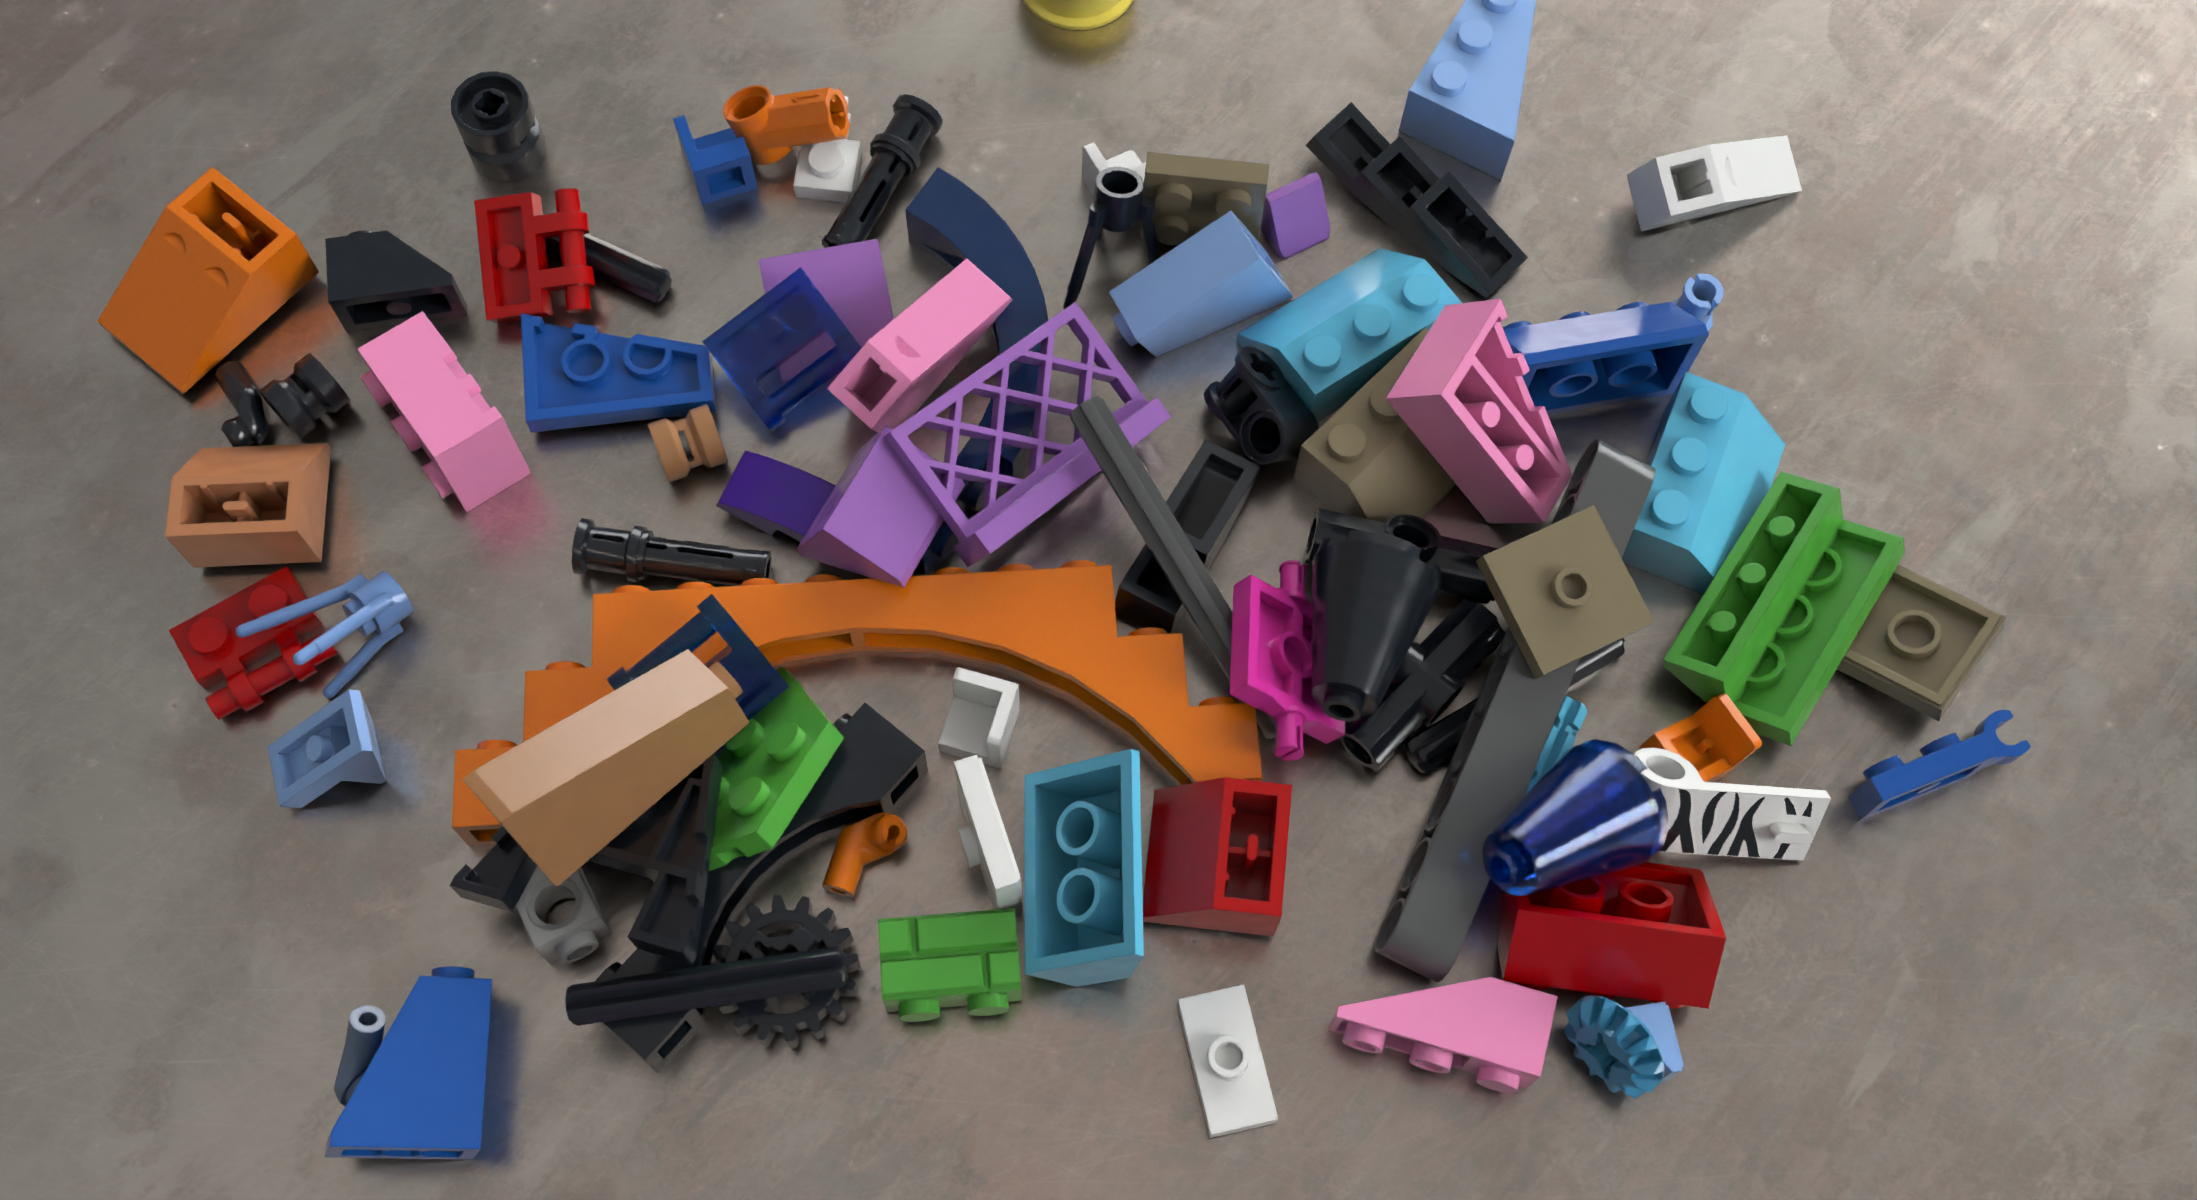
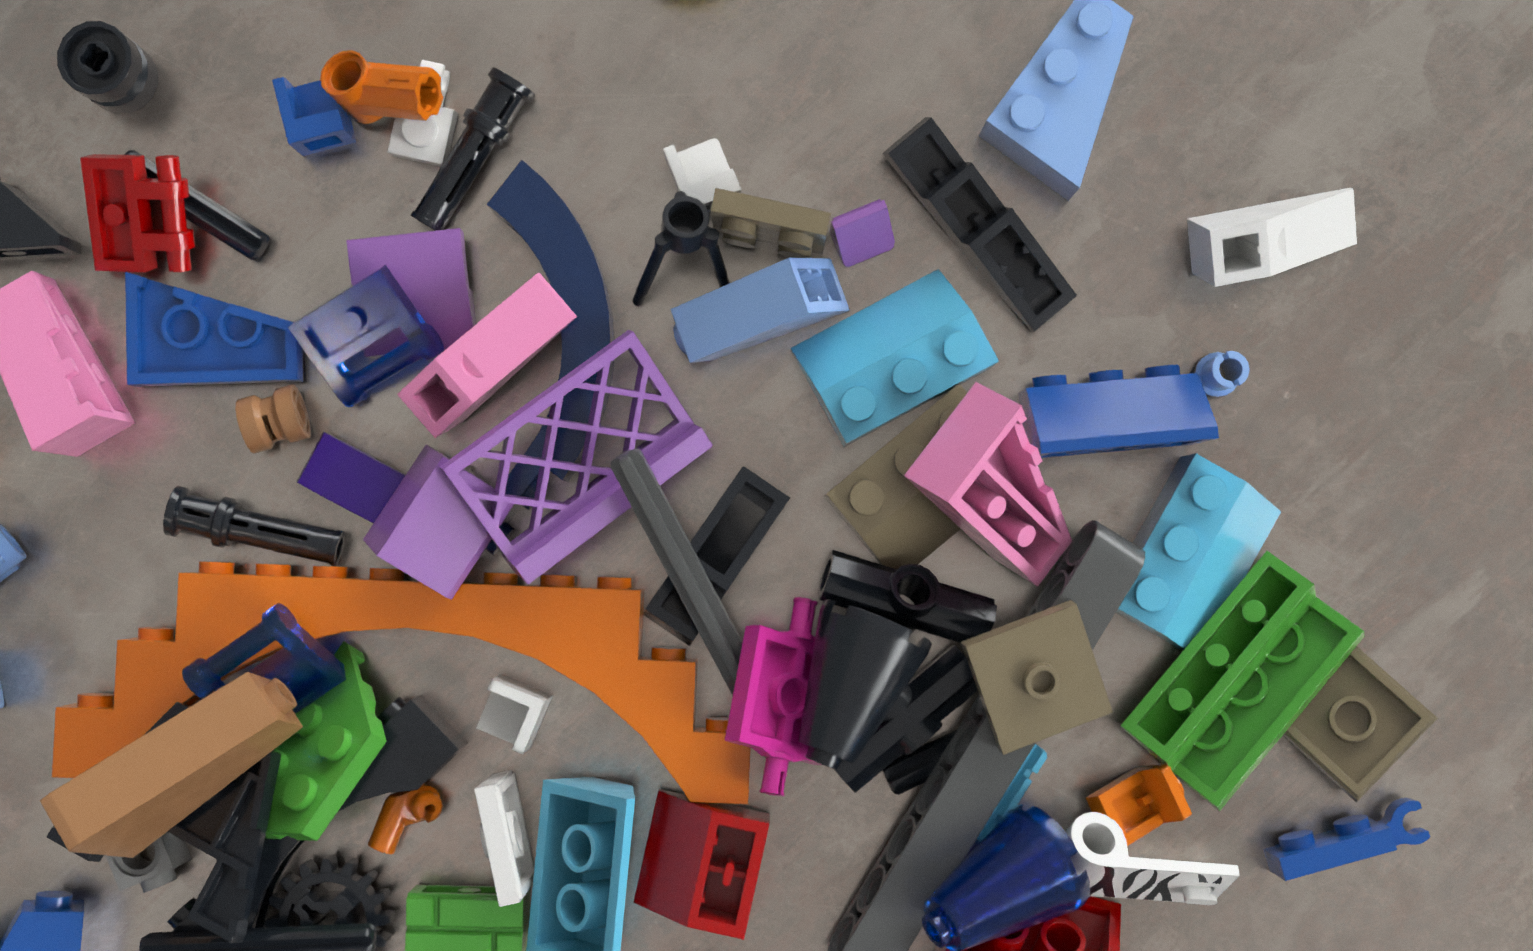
camera: 10 degrees right, 20 degrees up
black piece [1203,346,1319,464] -> none

